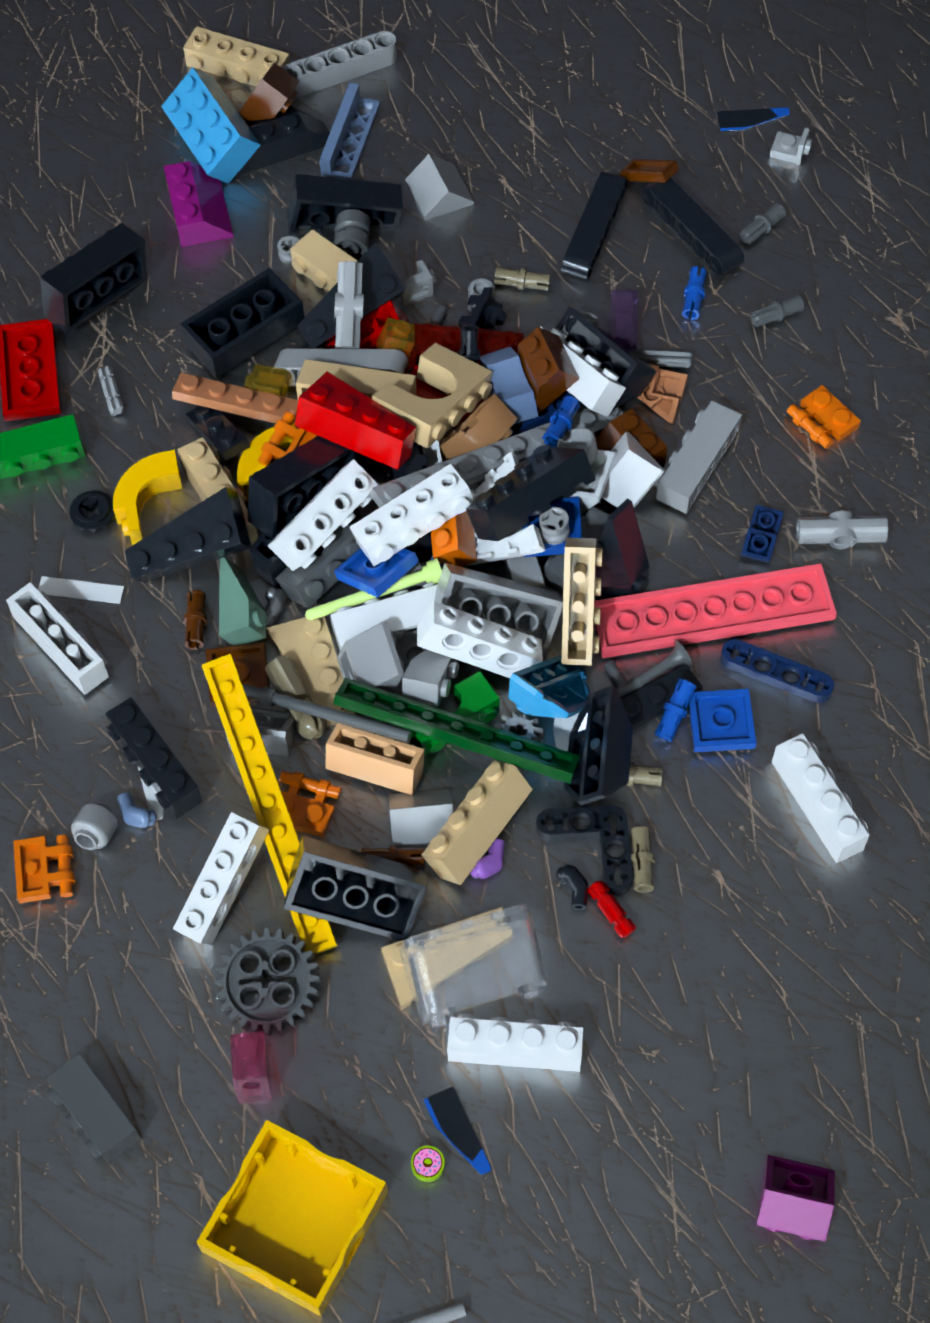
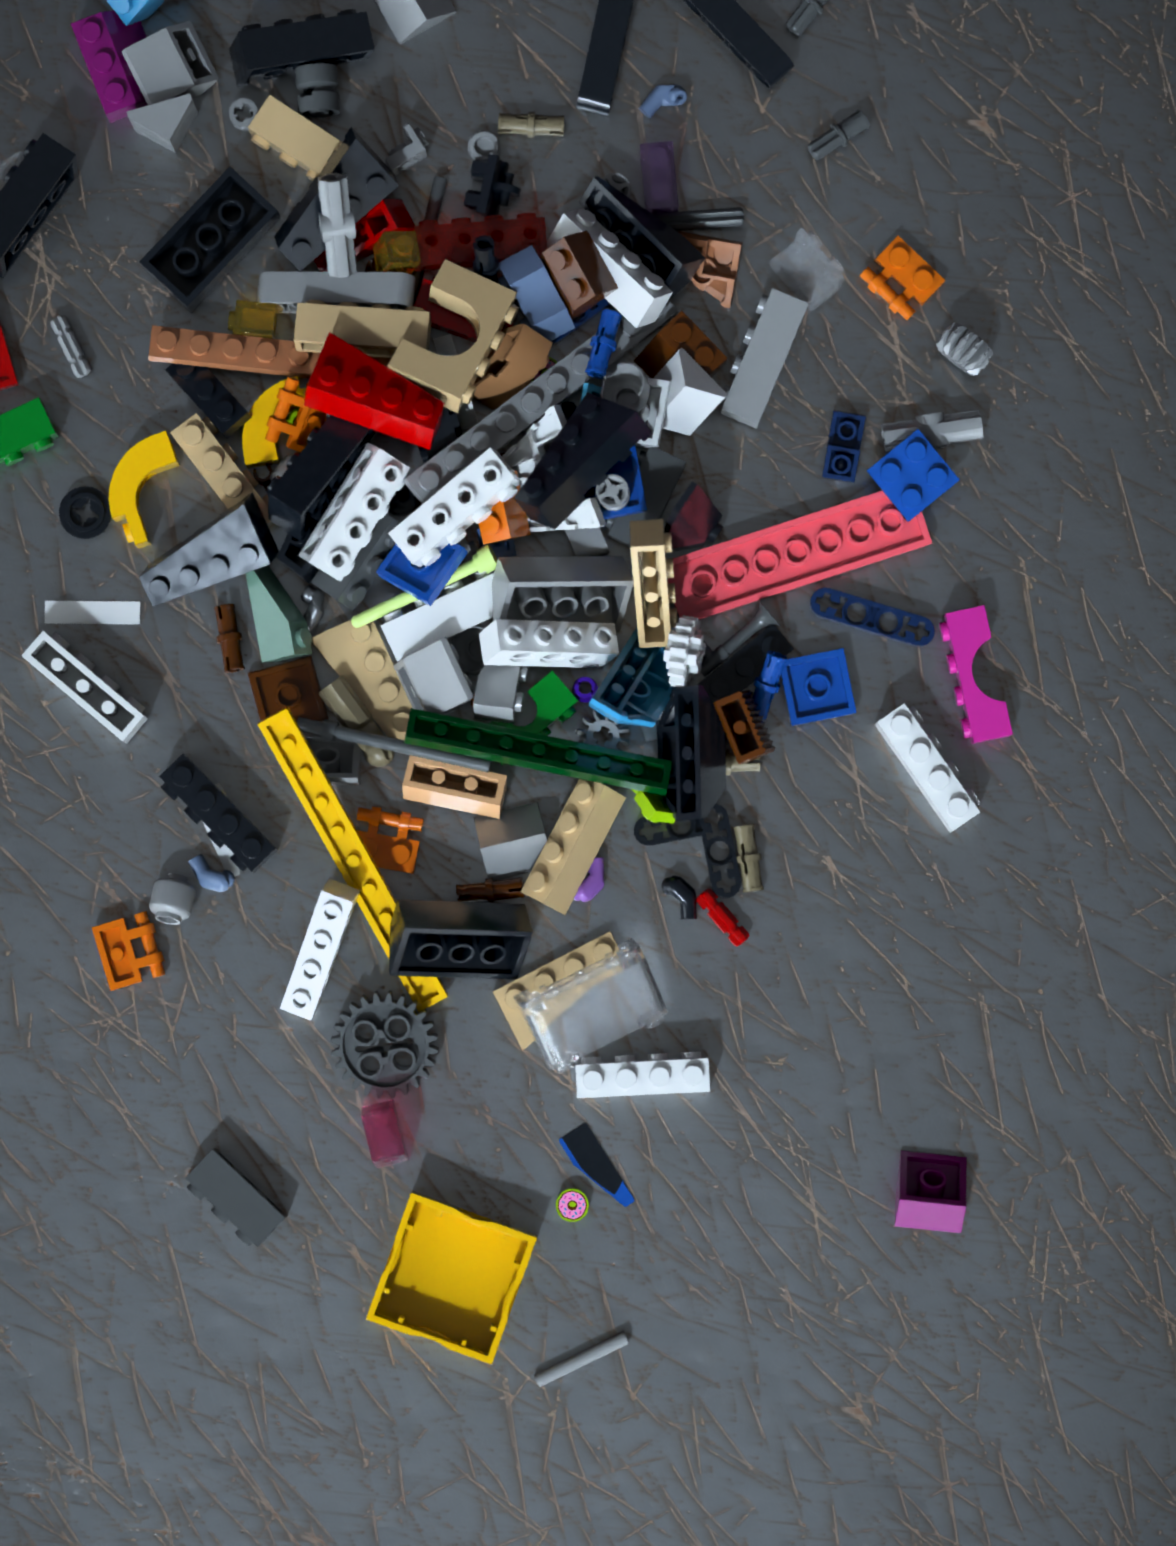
camera: 10 degrees left, 25 degrees up
blue pin [682,266,707,320] -> none
none -> light grey slope [121,21,219,105]
none -> light grey slope [127,93,198,153]
none -> dark purple pin [572,677,598,703]
none -> lime plate [631,789,675,824]
none -> sand blue arm [638,84,687,118]
none -> white gear [664,615,706,688]
none -> reddish brown brick [713,690,776,764]
none -> clear bracket [769,228,844,314]
none -> blue plate [867,429,960,522]
none -> light grey gear [936,323,993,376]
none -> dark pink arch [939,605,1013,745]

